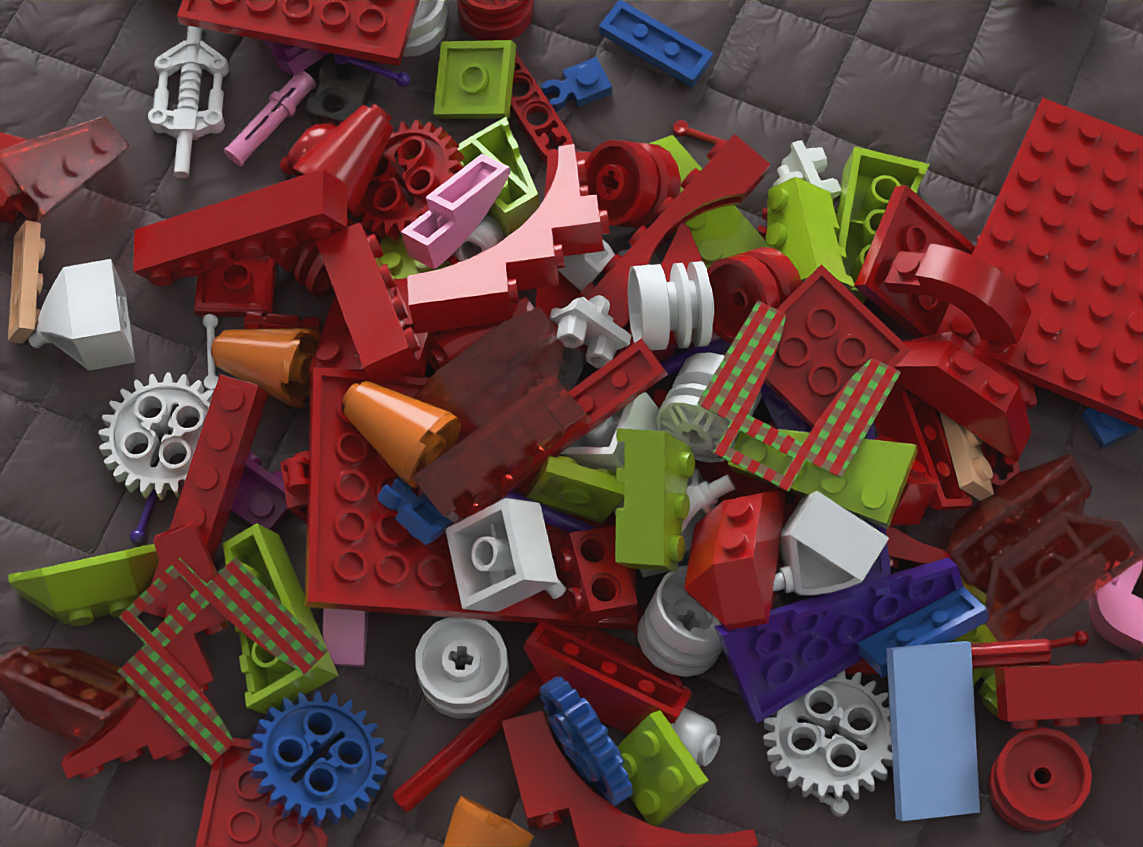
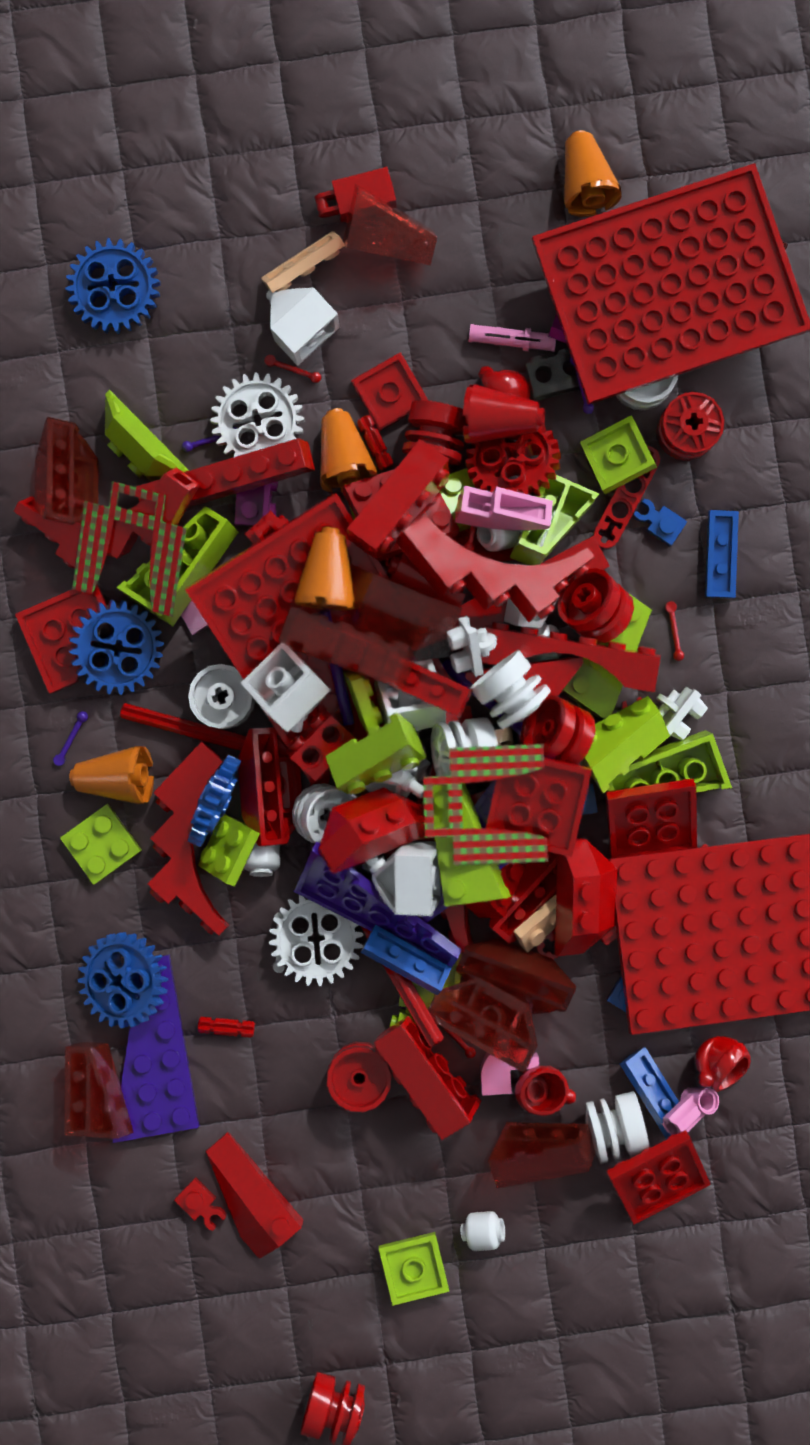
camera: 55 degrees right, 20 degrees up
red brick [133,169,347,286] -> none
white bar [148,26,229,178] -> none
white hinge [203,314,218,391] -> none
blue plate [377,477,455,546] -> none
red arch [884,244,1031,344] -> none
light blue tile [886,641,980,821] -> none
none -> red hinge [264,355,321,383]

